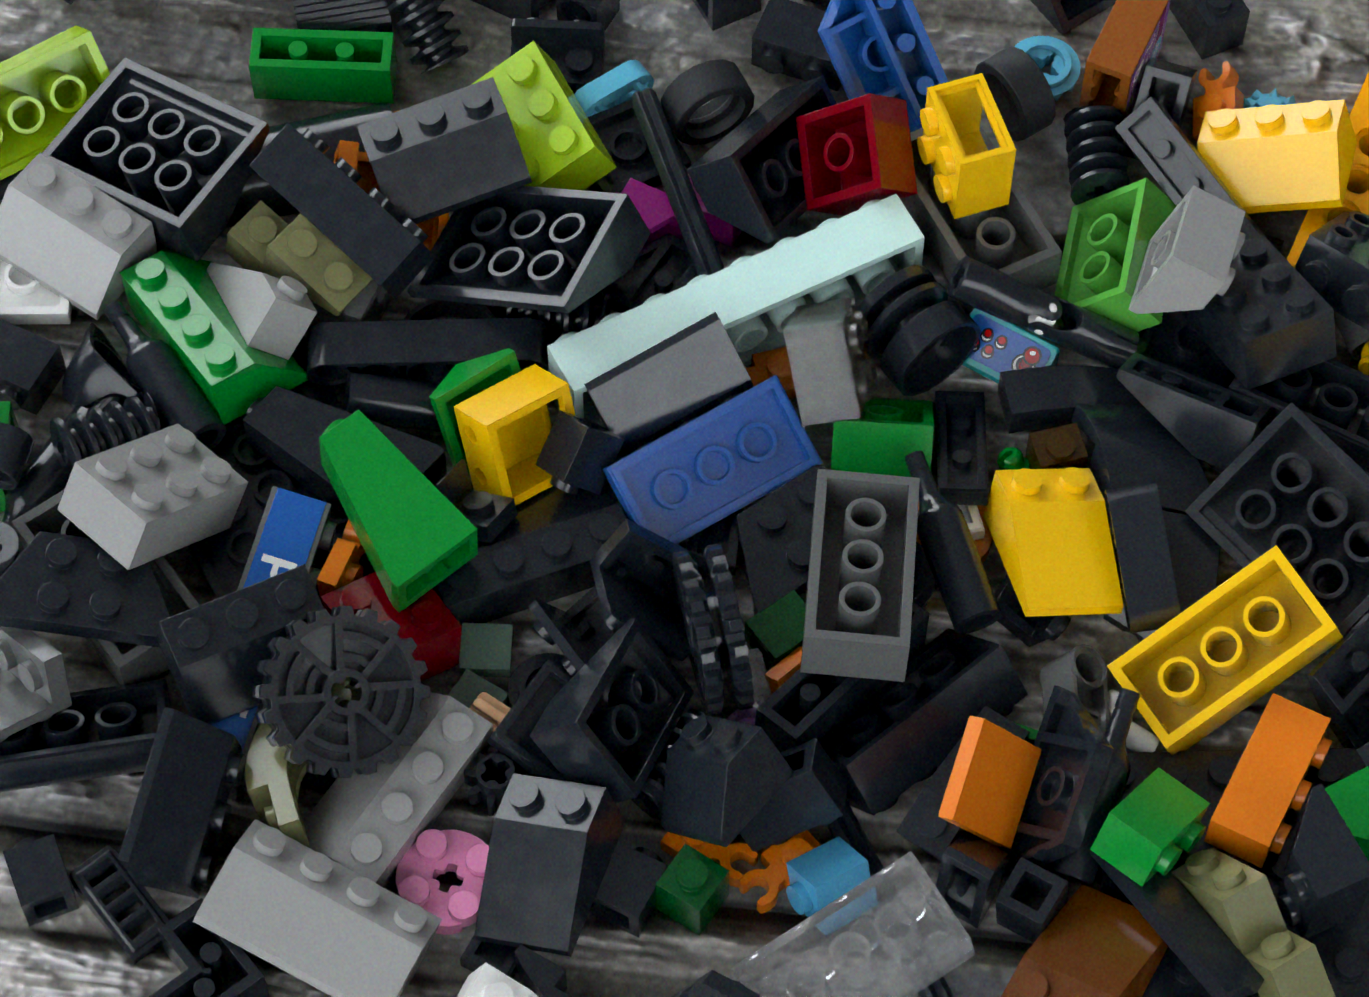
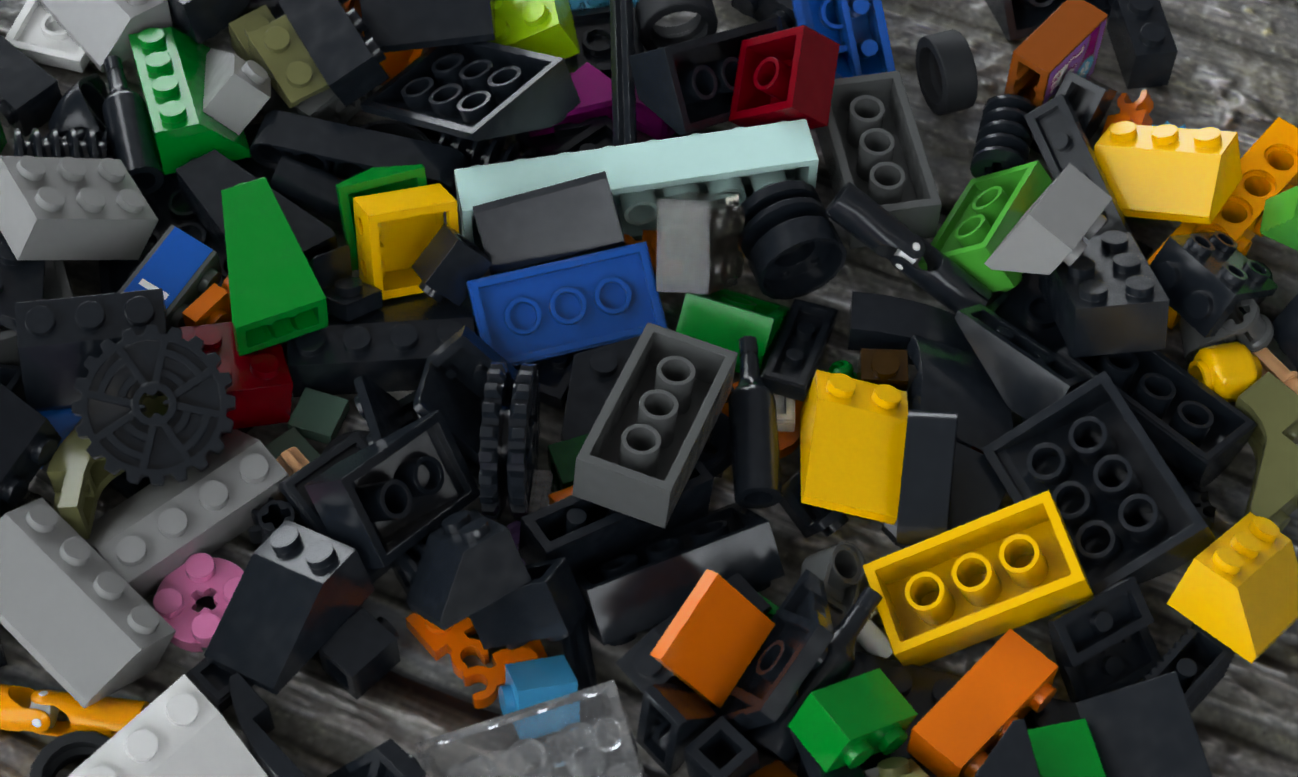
camera: 15 degrees right, 5 degrees down
dark green brick [655,843,729,936] -> none
yellow piece [917,73,1016,219] -> none
slope [962,308,1060,383] -> none
medium azure gear [1014,36,1081,101] -> none

